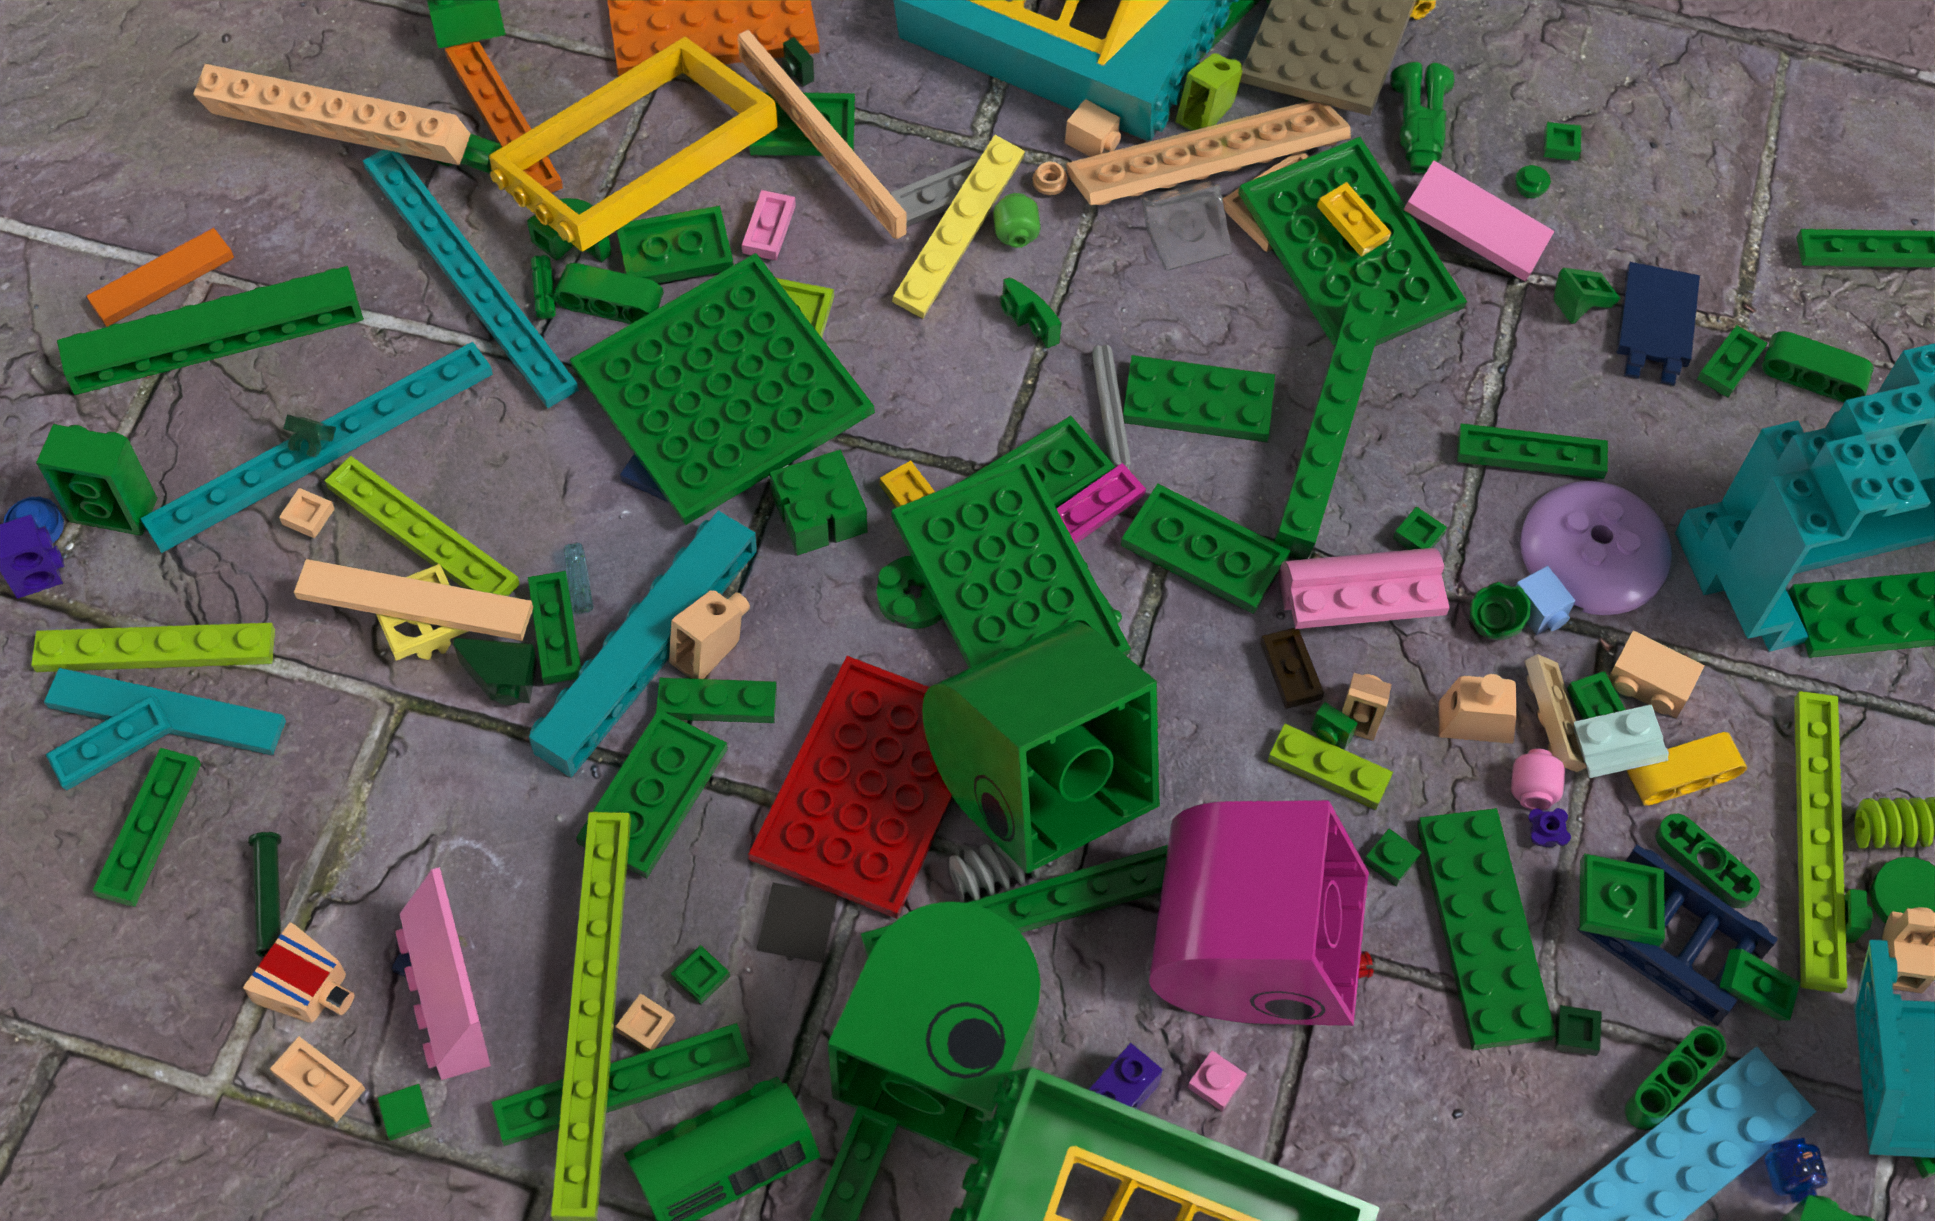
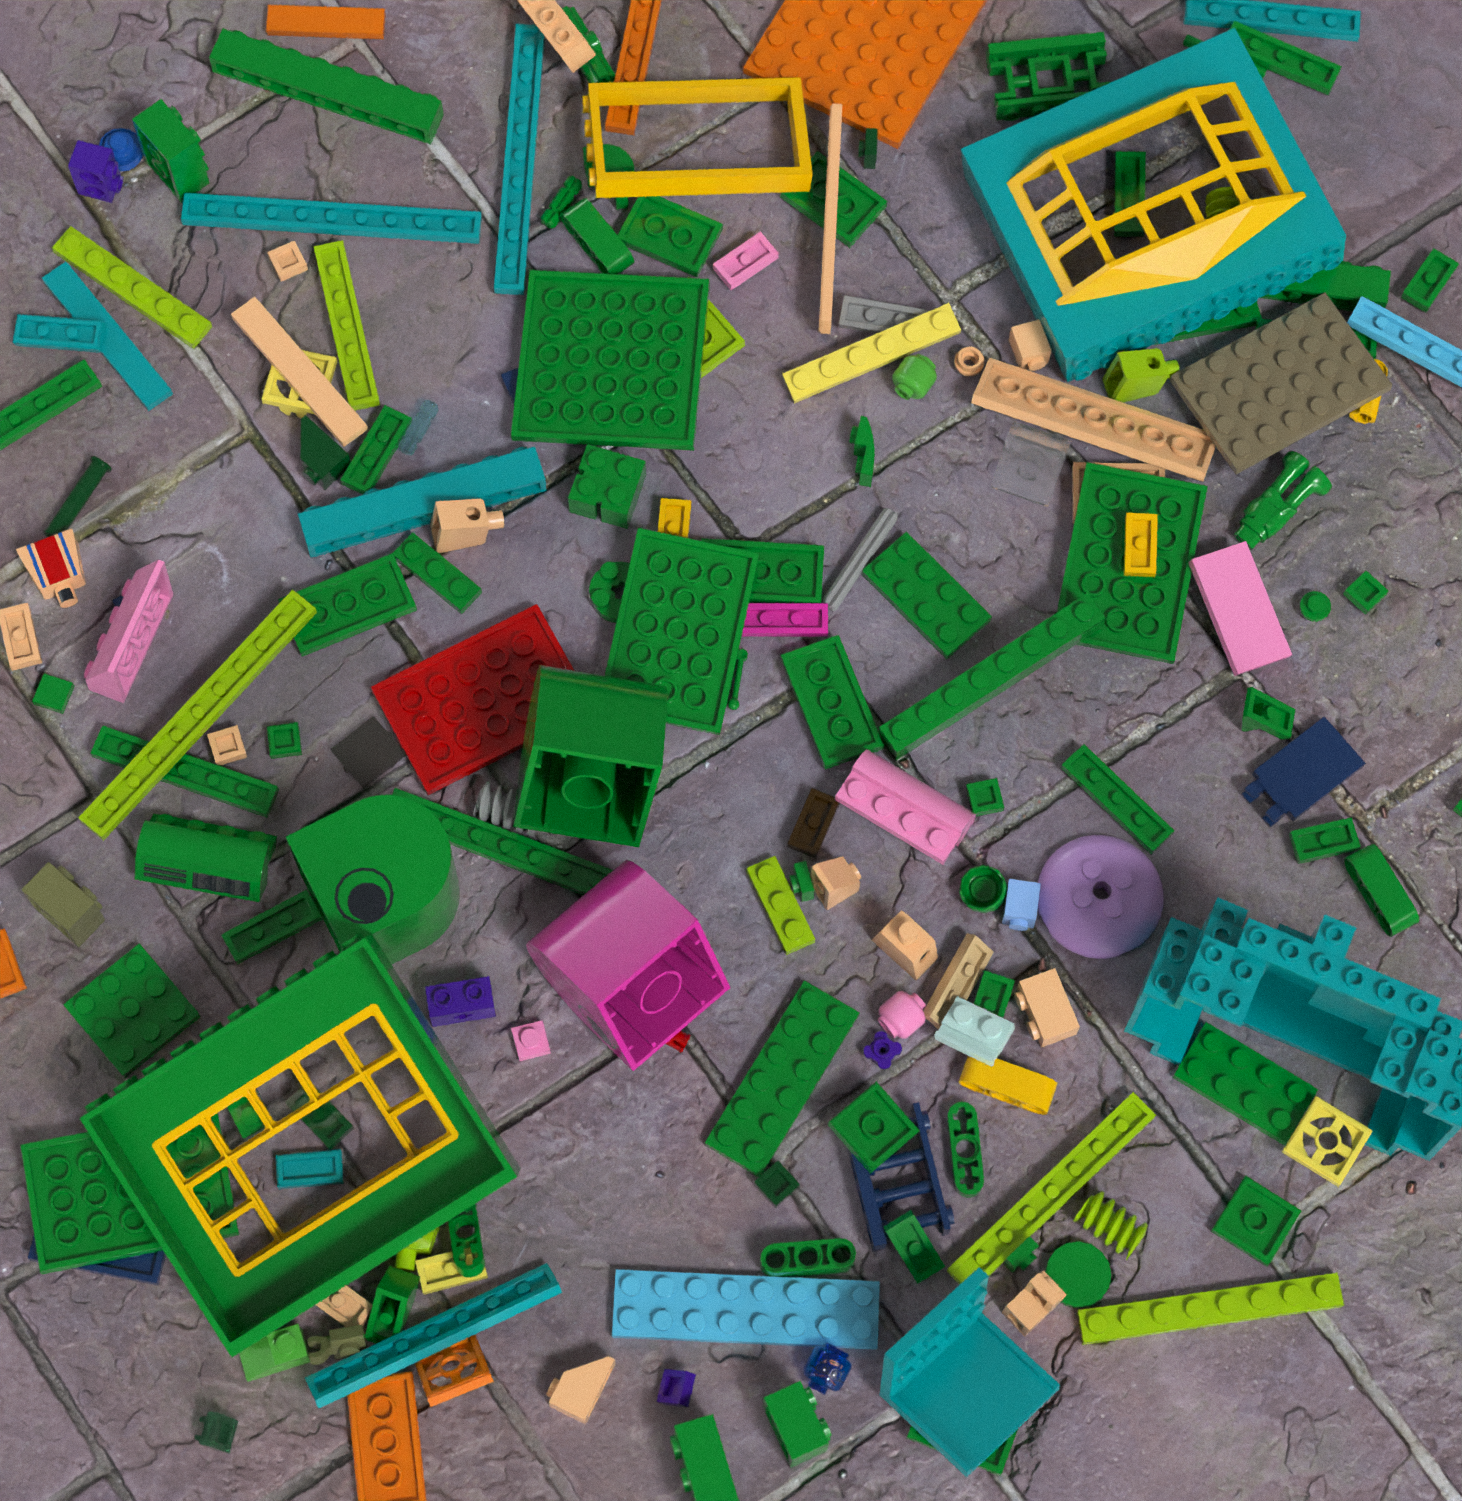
camera: 40 degrees right, 10 degrees up
clear green tile [283,414,336,457] -> none
green plate [1363,829,1421,886] -> none

